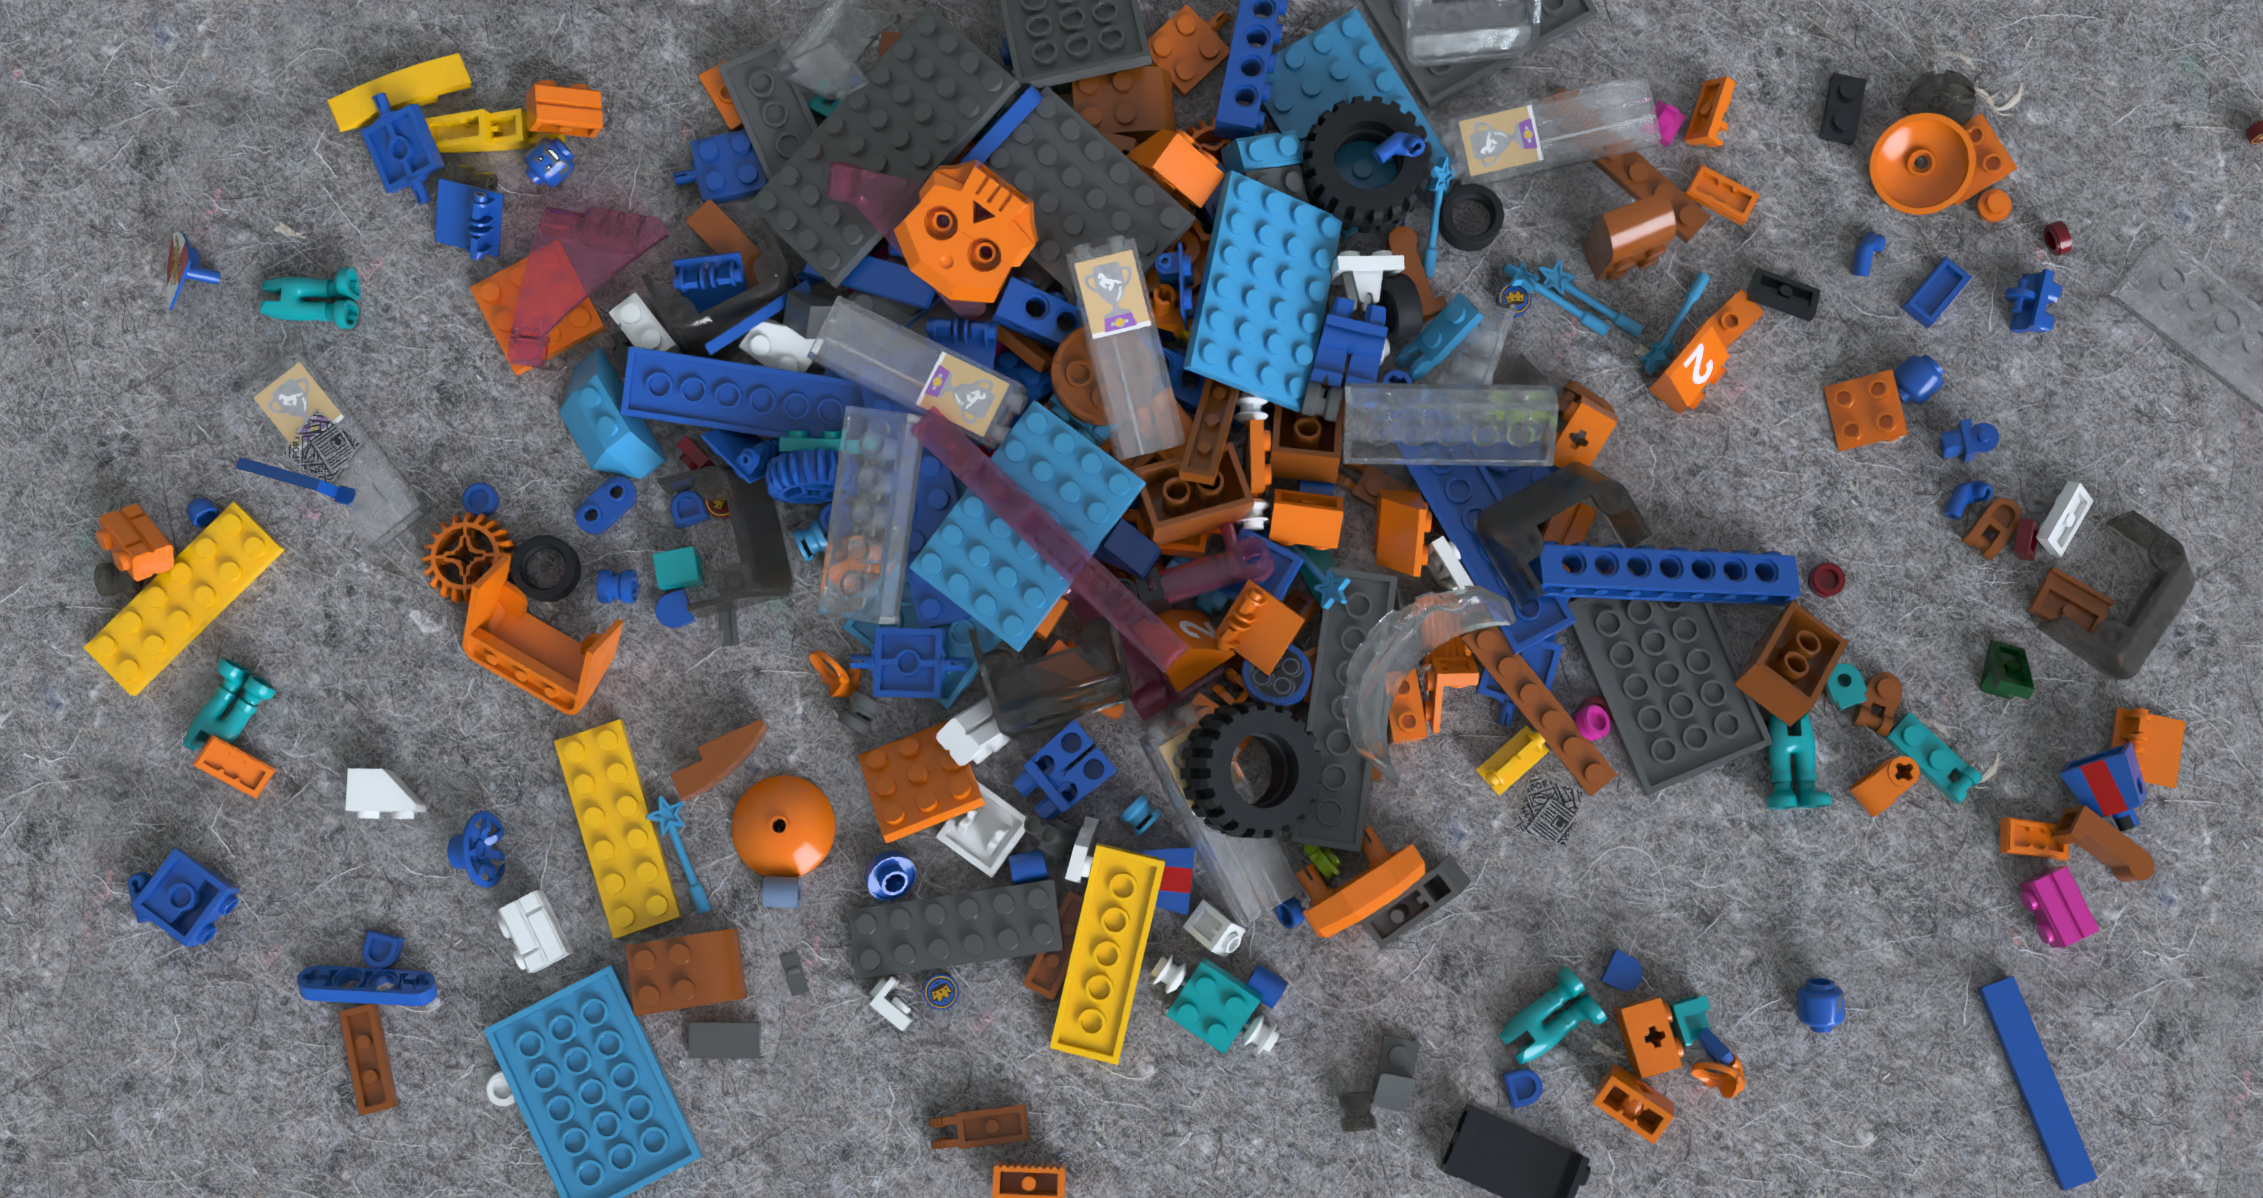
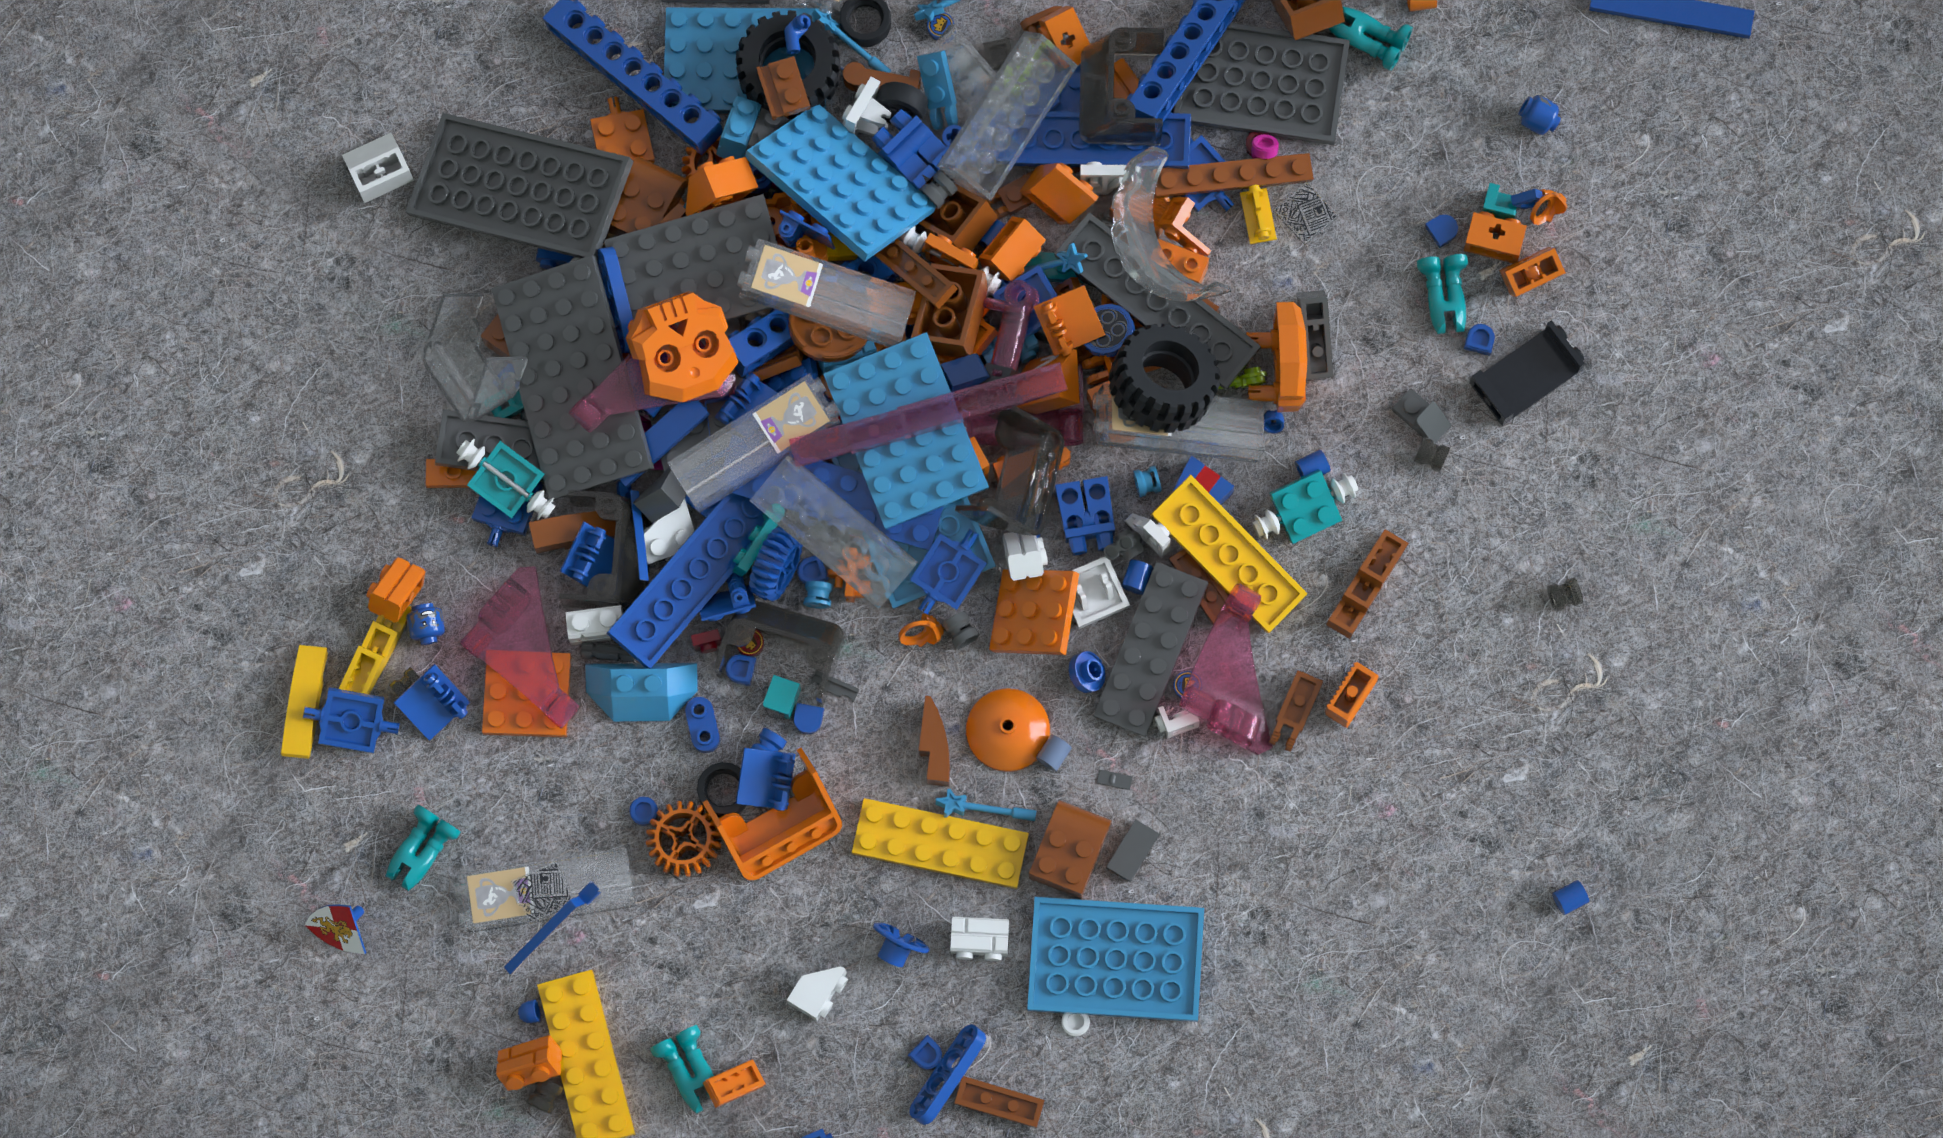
camera: 55 degrees left, 5 degrees down
white bracket [1183,899,1246,957] -> none
none -> teal plate [456,439,556,520]
none -> blue hinge [735,748,796,811]
none -> dark orange plate [756,56,811,120]
none -> clear pink panel [1179,583,1273,755]
none -> dark orange slope [1326,529,1409,639]

